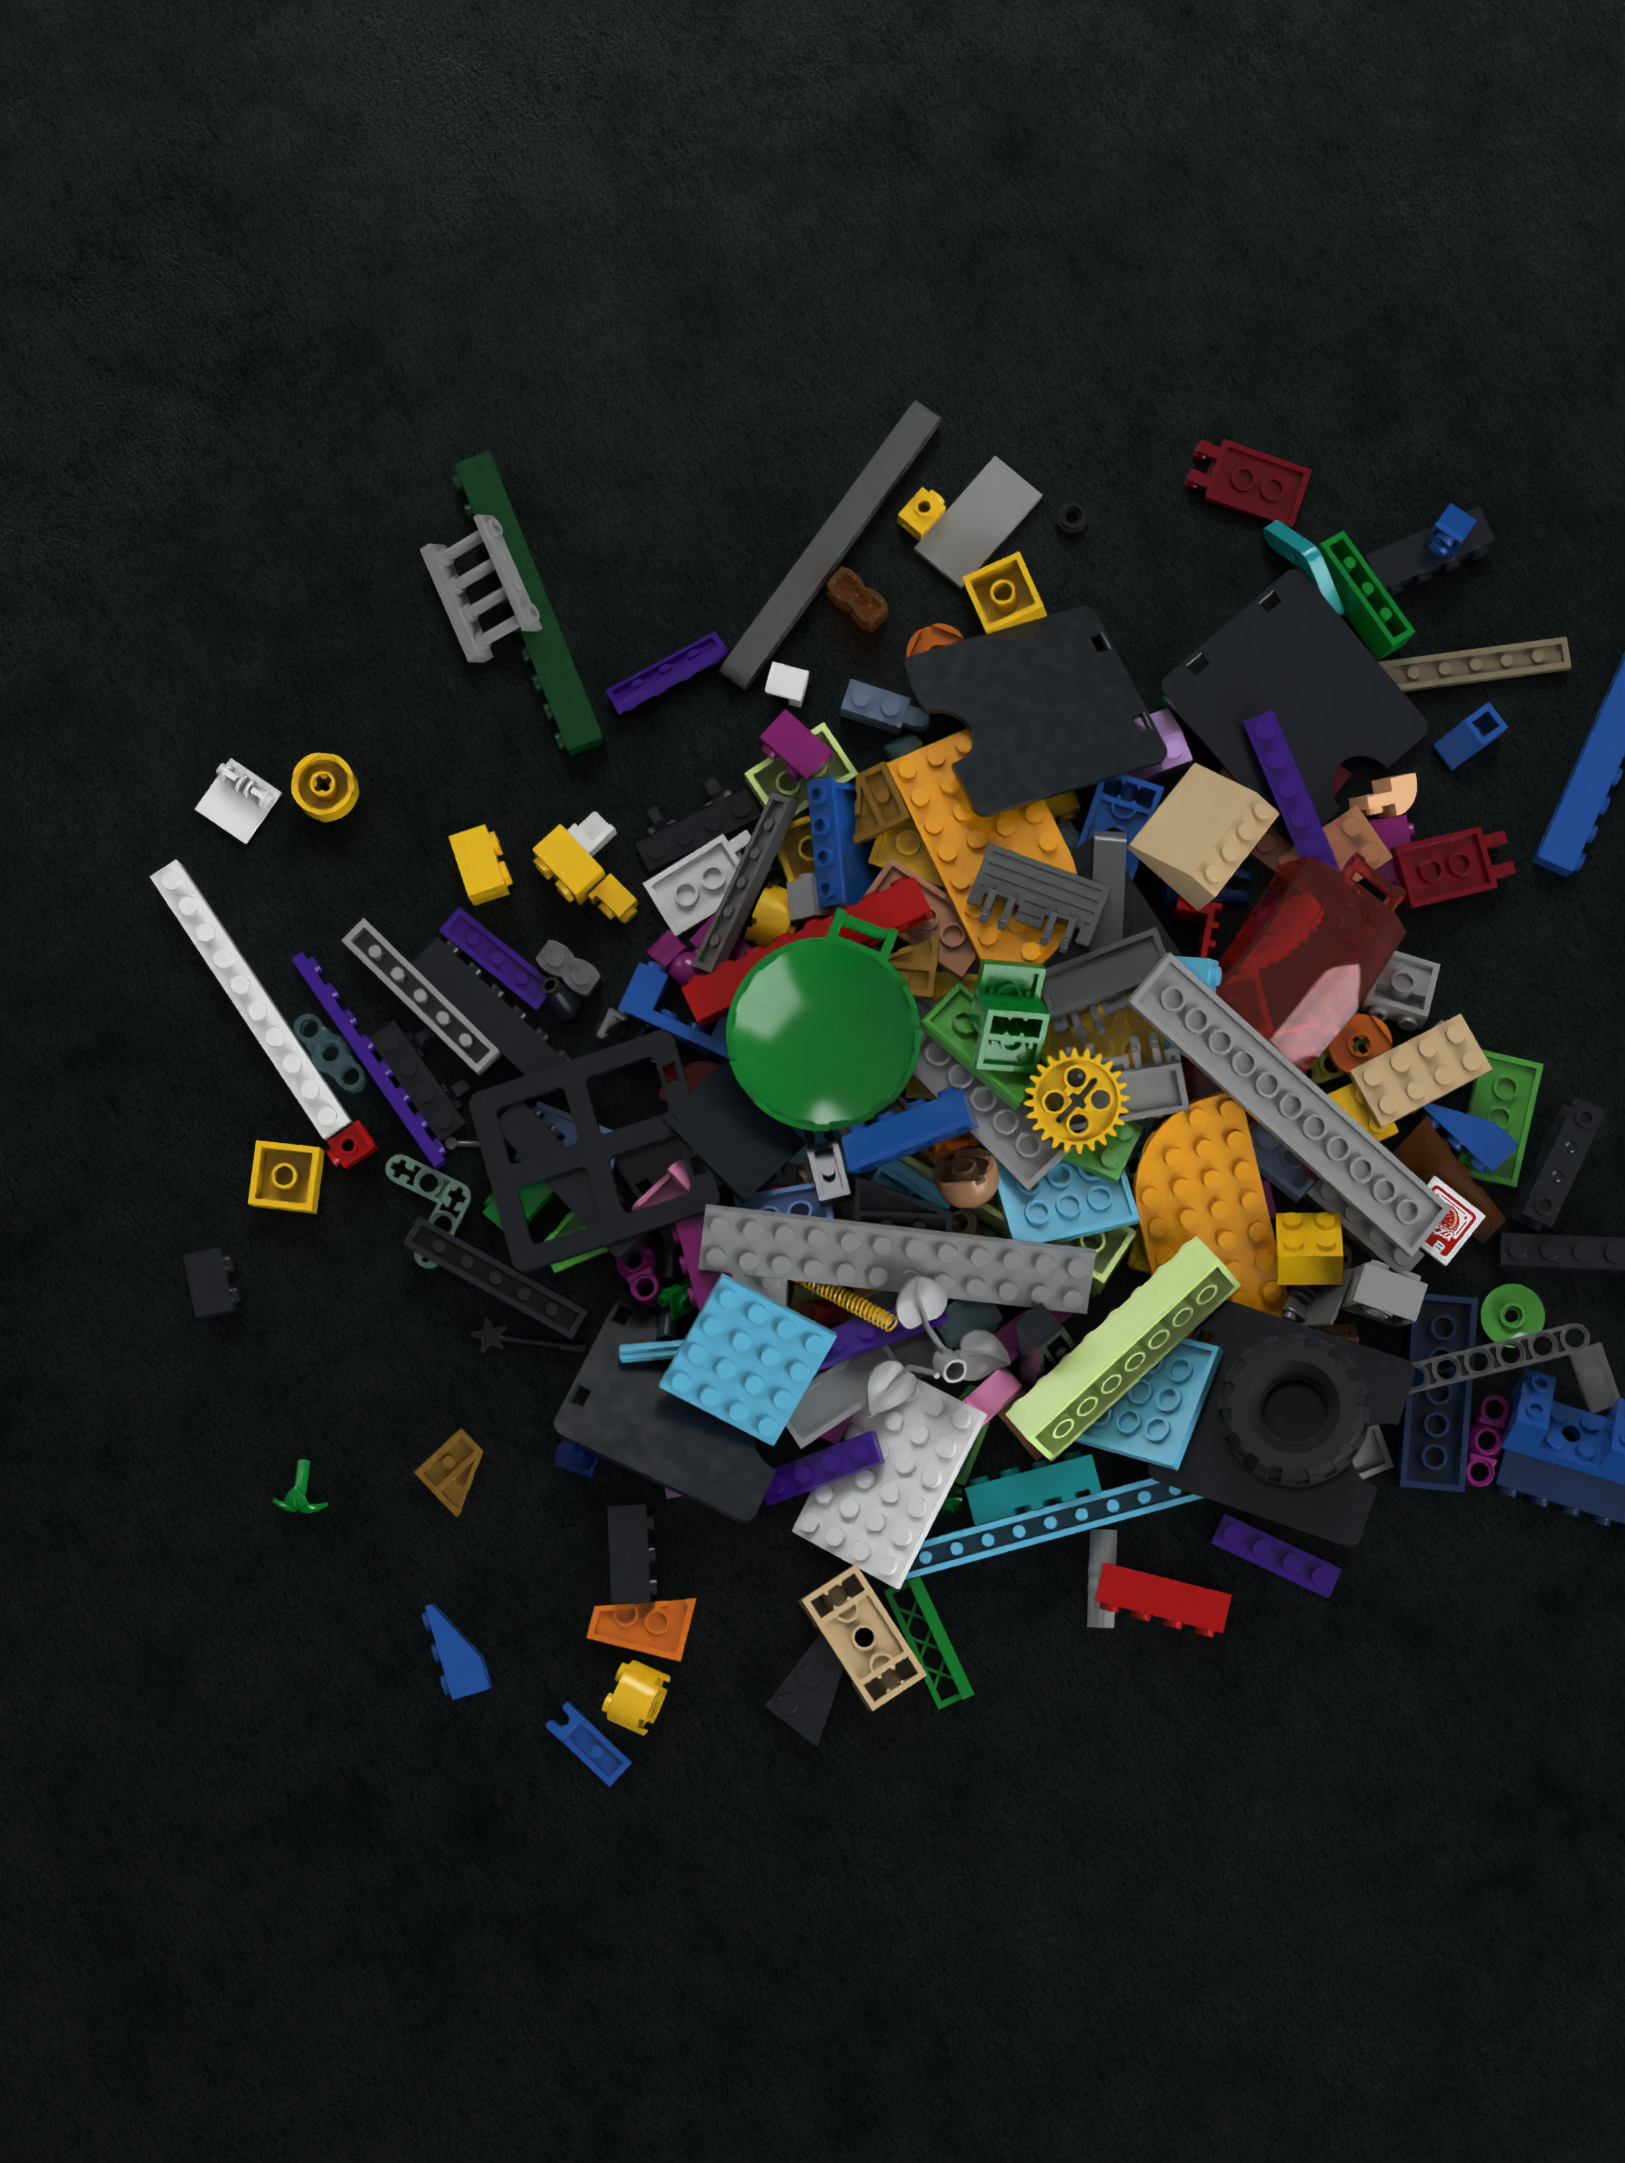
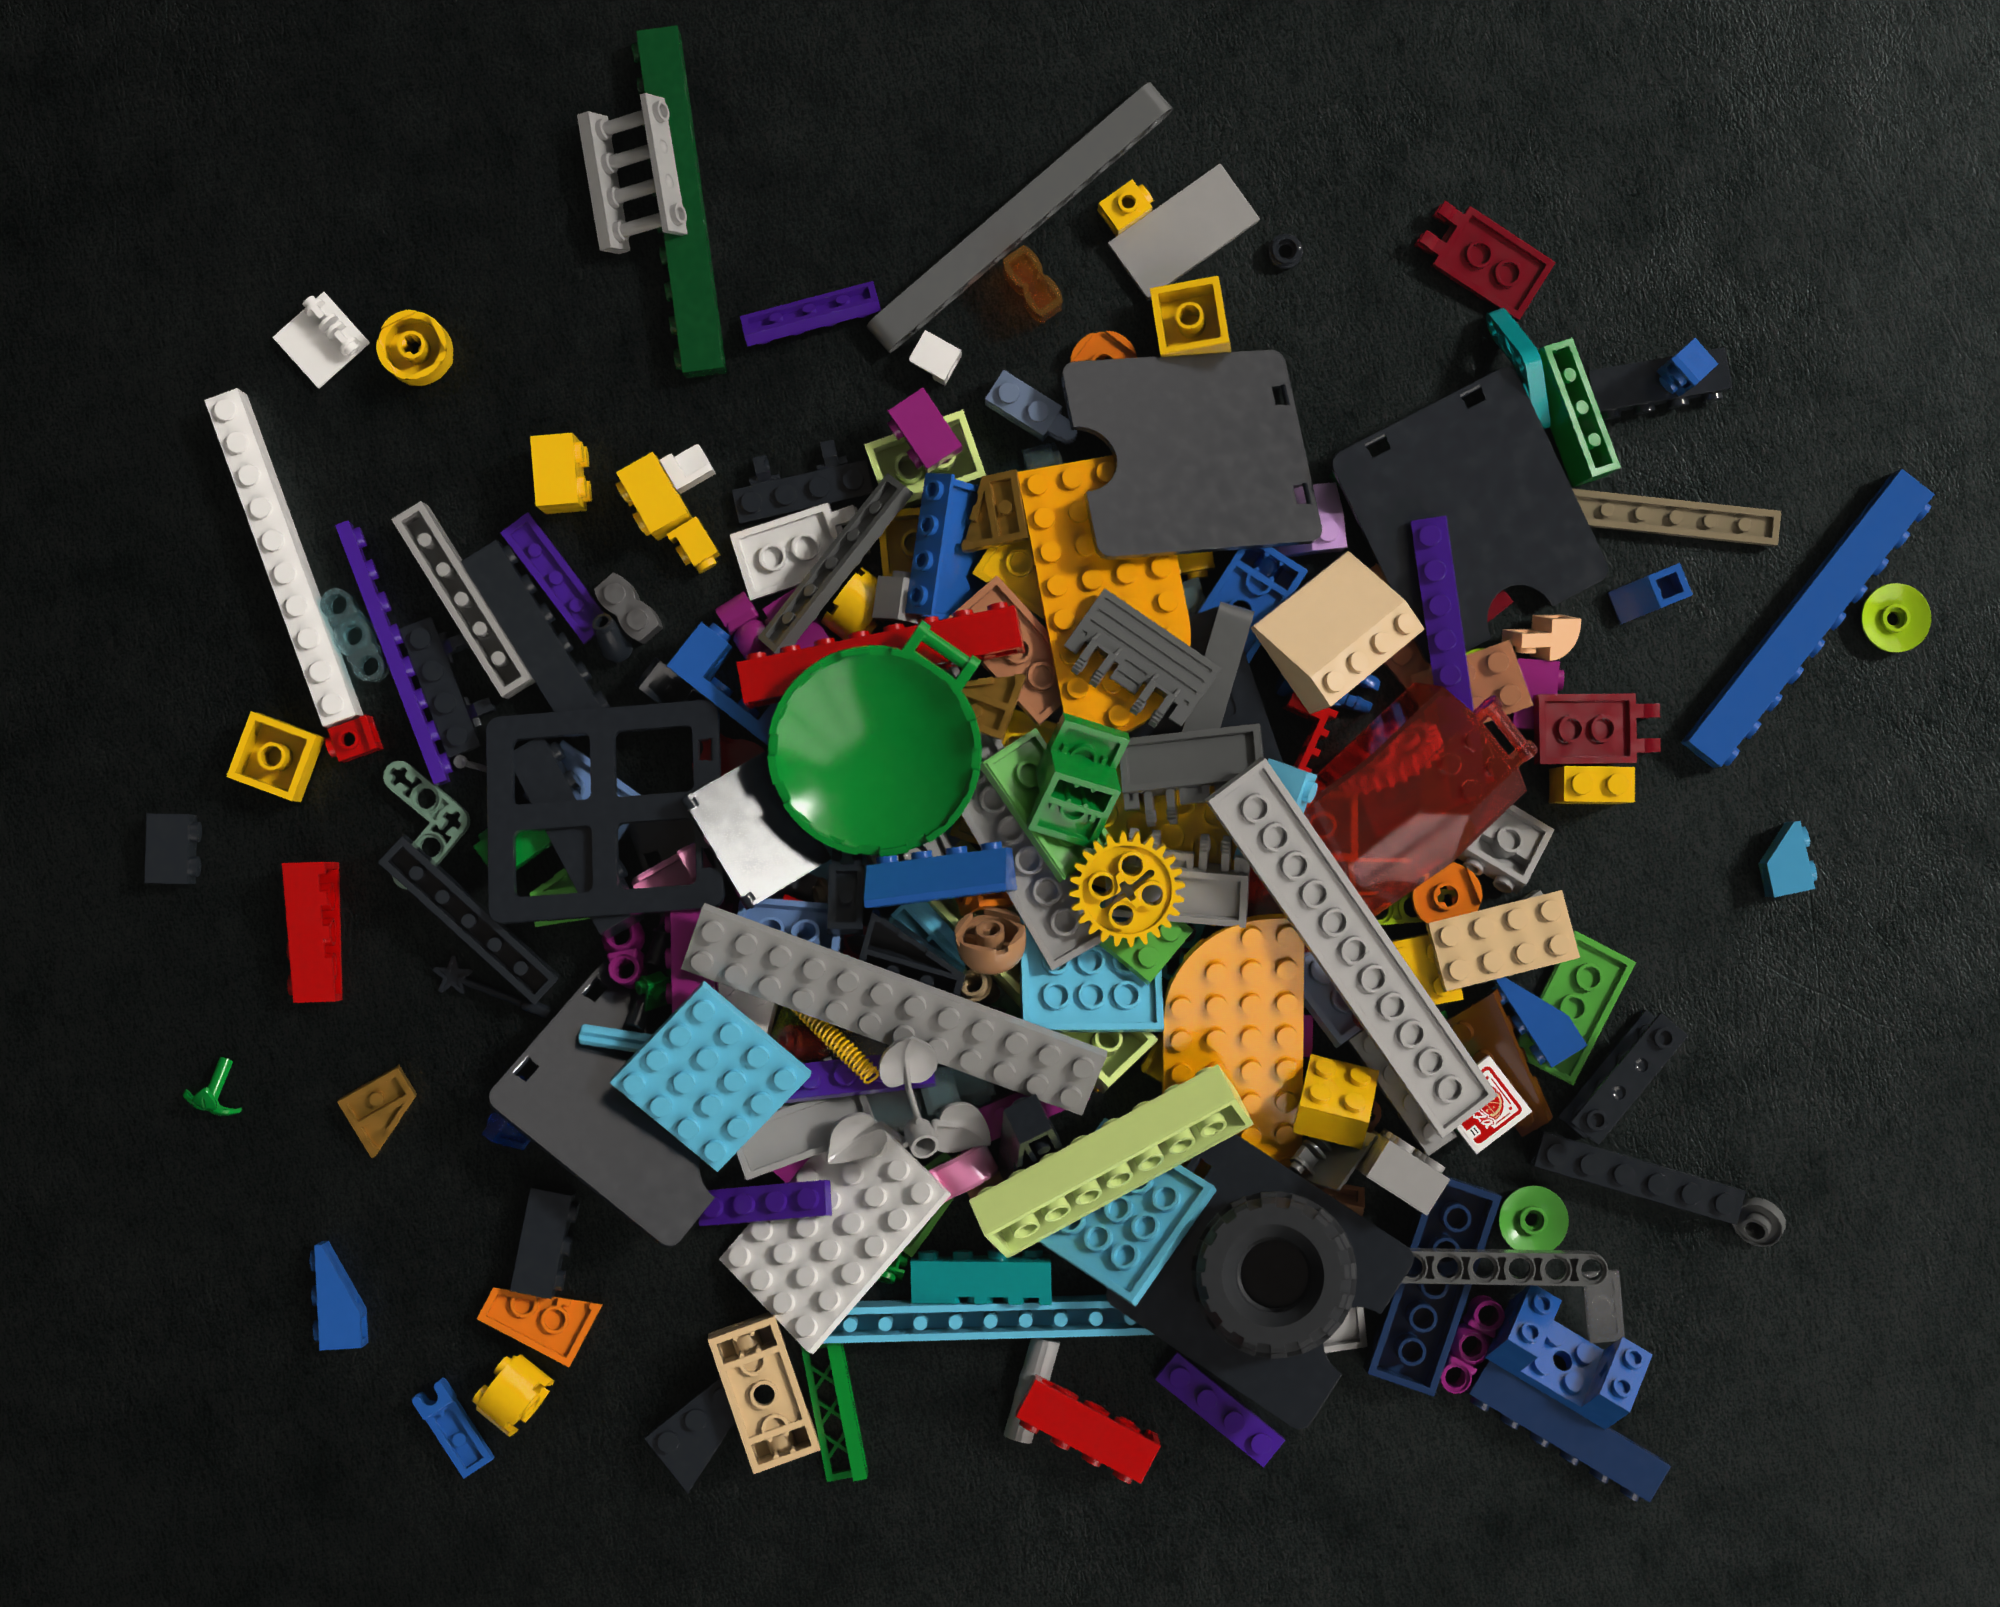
camera: 10 degrees right, 5 degrees up
none -> red wedge [282,862,343,1003]
none -> yellow brick [1549,766,1635,804]

